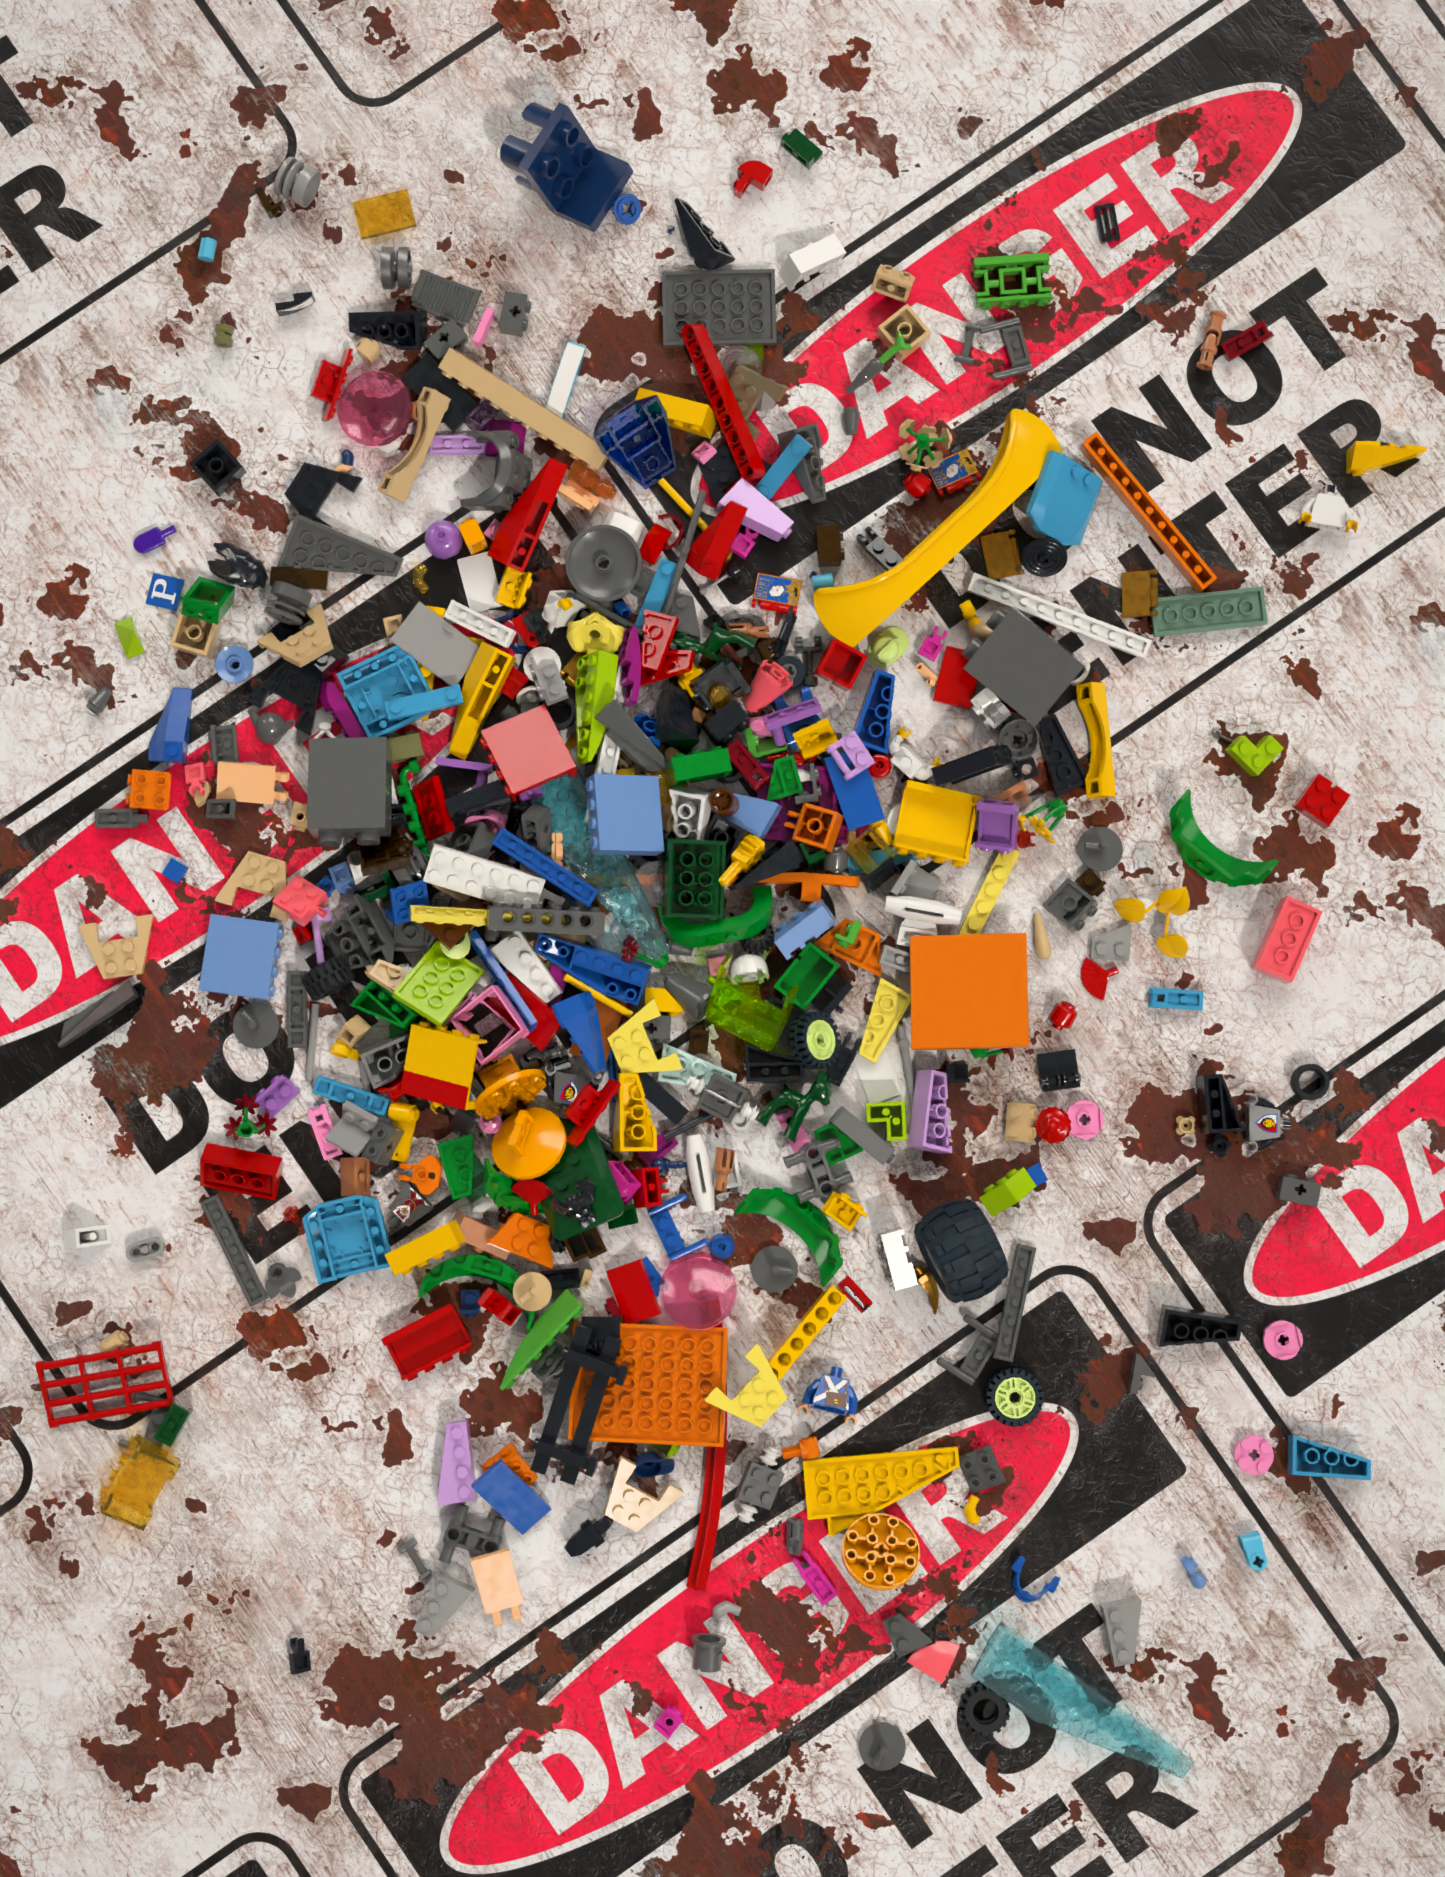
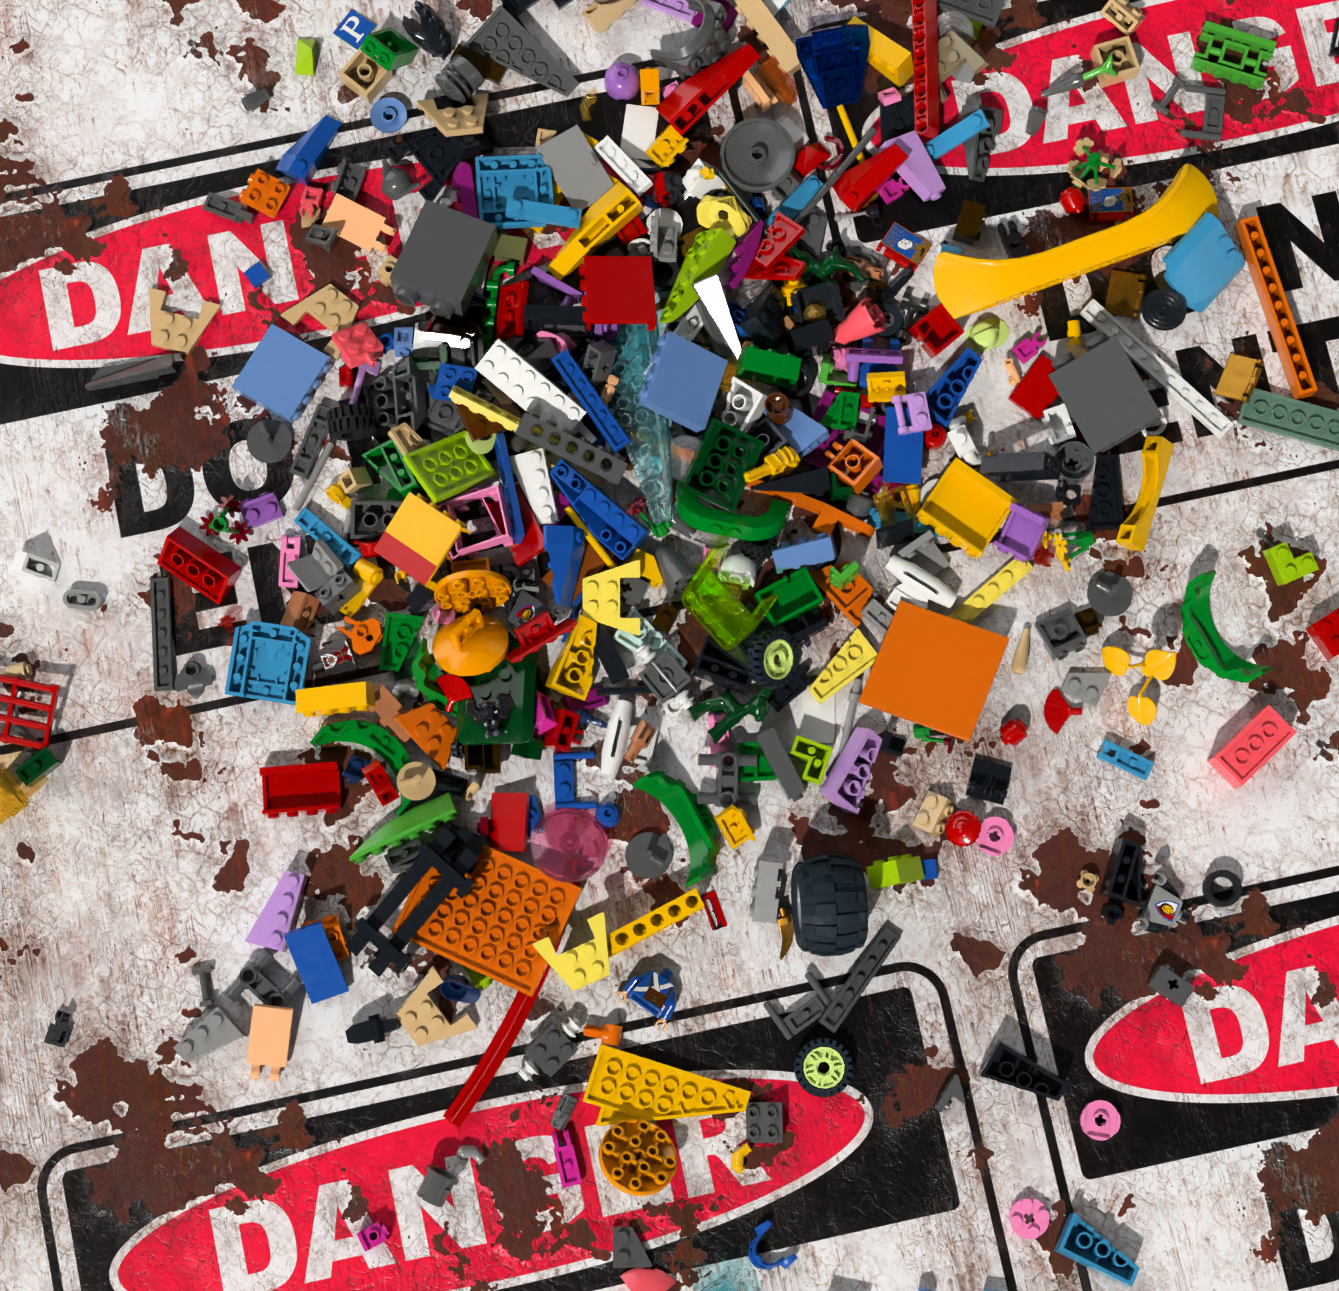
camera: 25 degrees right, 5 degrees down
dark red plate [726,738,771,792] -> none

